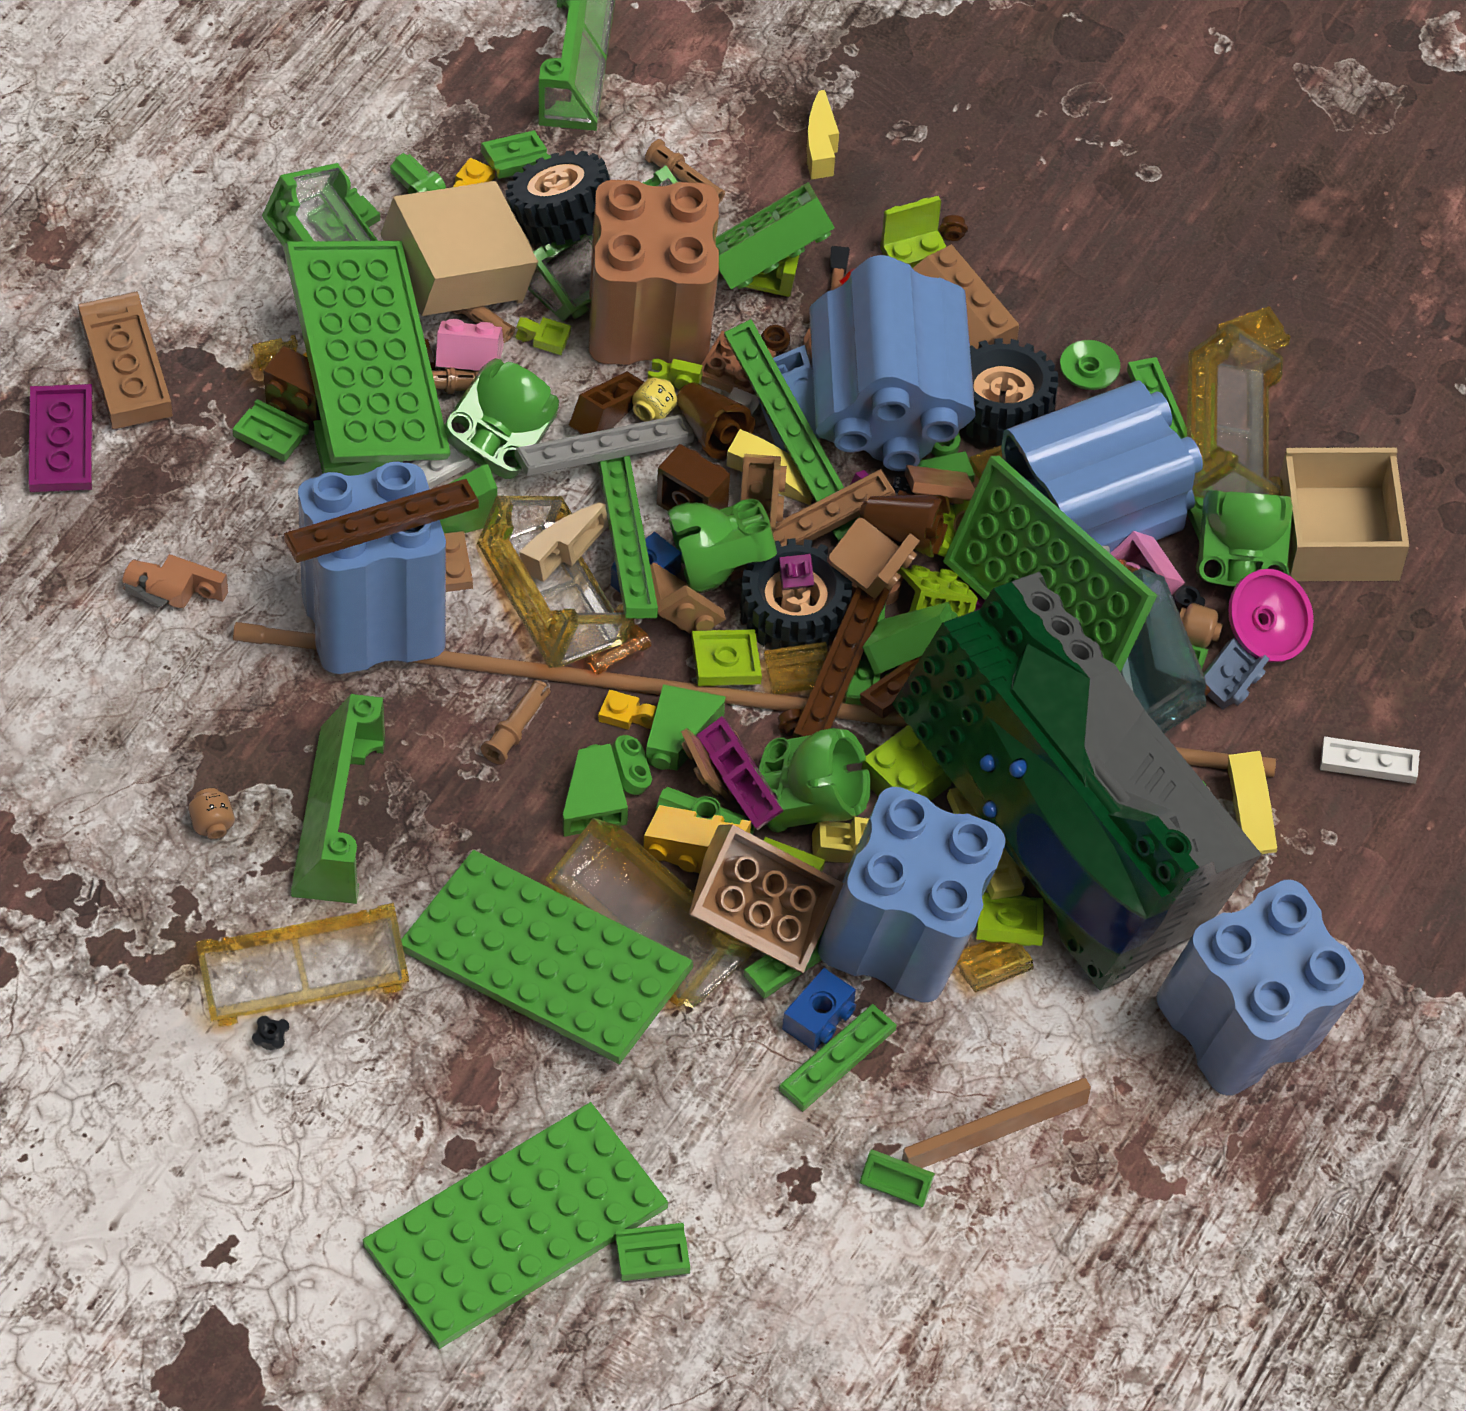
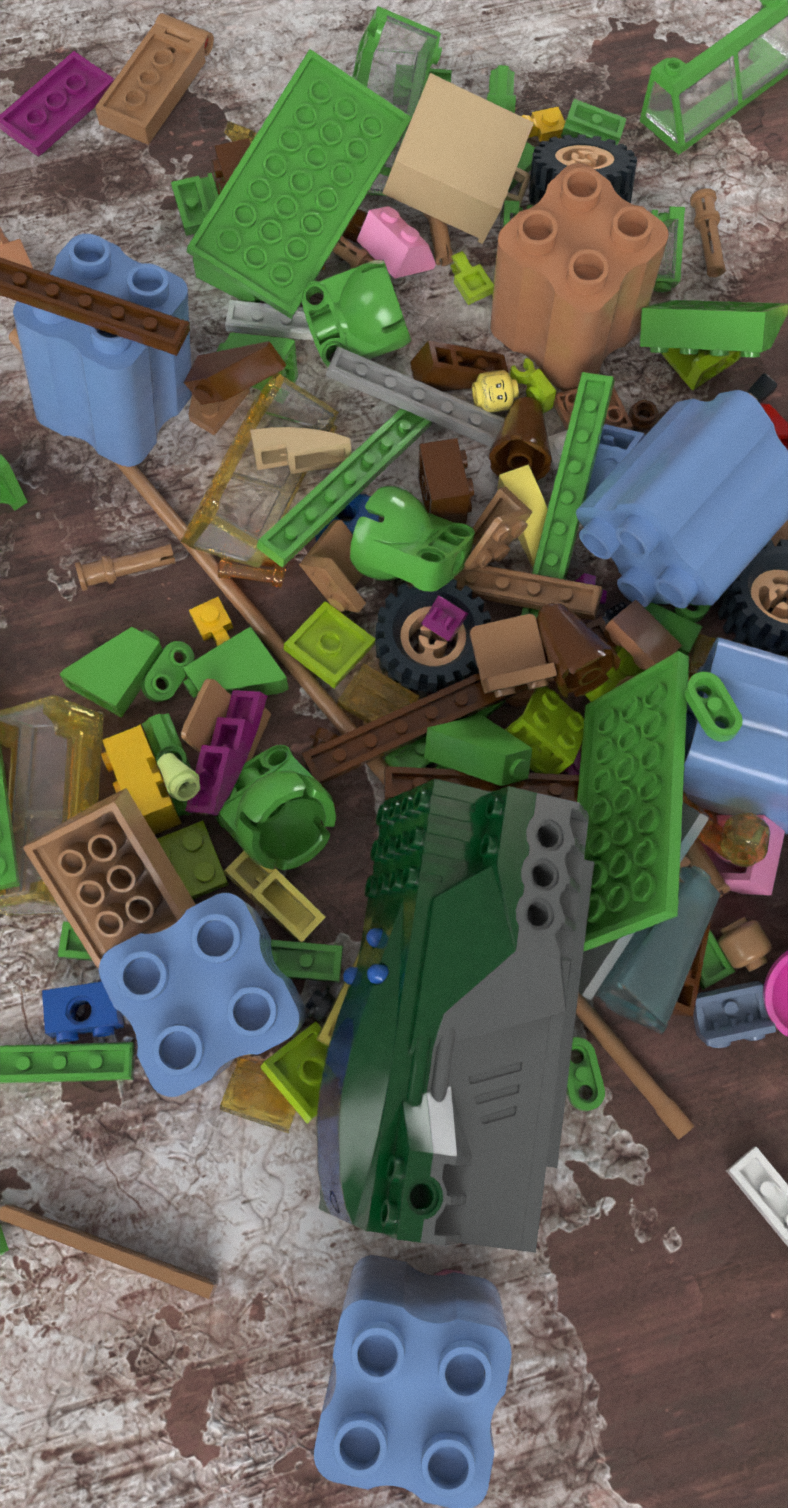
camera: 45 degrees right, 15 degrees up
lime brick [862,726,952,801] -> none
black plate [1168,586,1205,612] -> none
light yellow slope [1227,751,1277,854] -> none
none -> yellowish green cone [157,753,200,801]
none -> reddish brown slope [184,341,286,405]
none -> bright green plate [684,672,743,742]
none -> clear yellow head [720,813,771,867]

